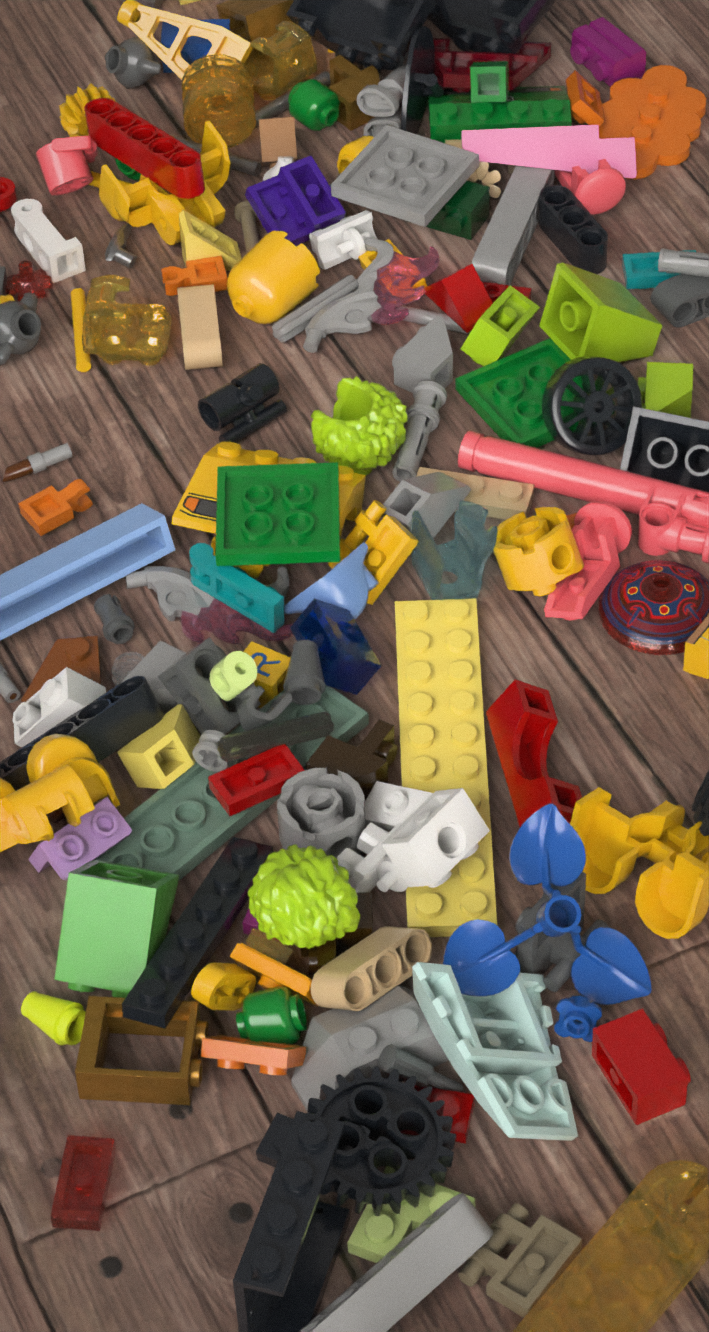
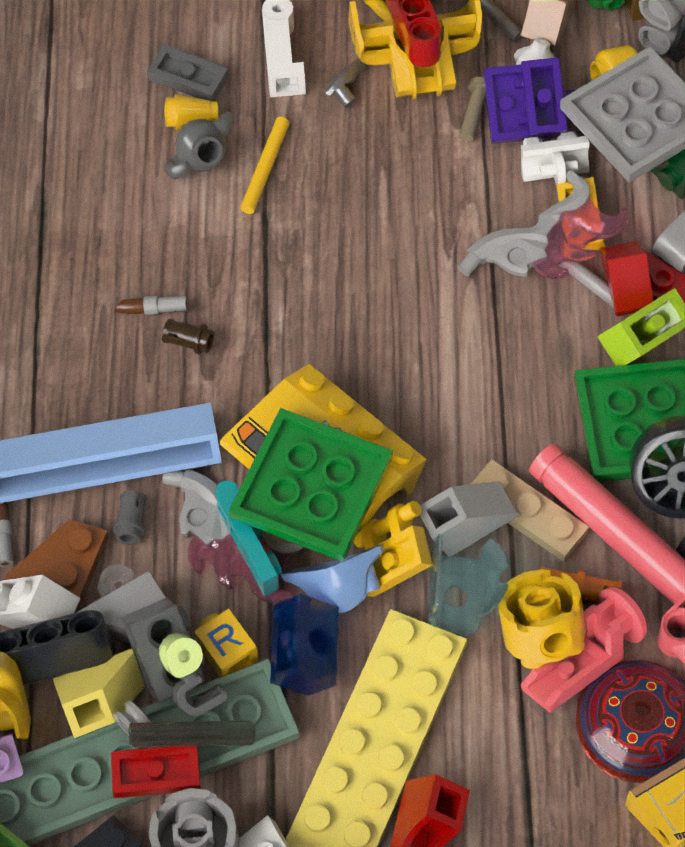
camera: 25 degrees right, 15 degrees up
clear red plant [5,260,53,302] -> none
orange plate [18,479,93,536] -> none
clear yellow piece [82,275,172,366] -> none
orange plate [161,255,228,296] -> none
tan beam [177,284,223,370] -> none
light yellow slope [178,210,242,271] -> none
black pin [198,363,287,443] -> none
yellow cylinder [227,230,320,324] -> none
light grey axle [272,275,359,343] -> none
dark grey cone [283,640,326,705] -> none
dark brown brick [306,719,398,801] -> none
lime hair [311,376,408,475] -> none
light grey slope [392,315,453,399] -> none
light grey pin [392,381,447,482] -> none
none -> dark brown pin [162,319,214,355]

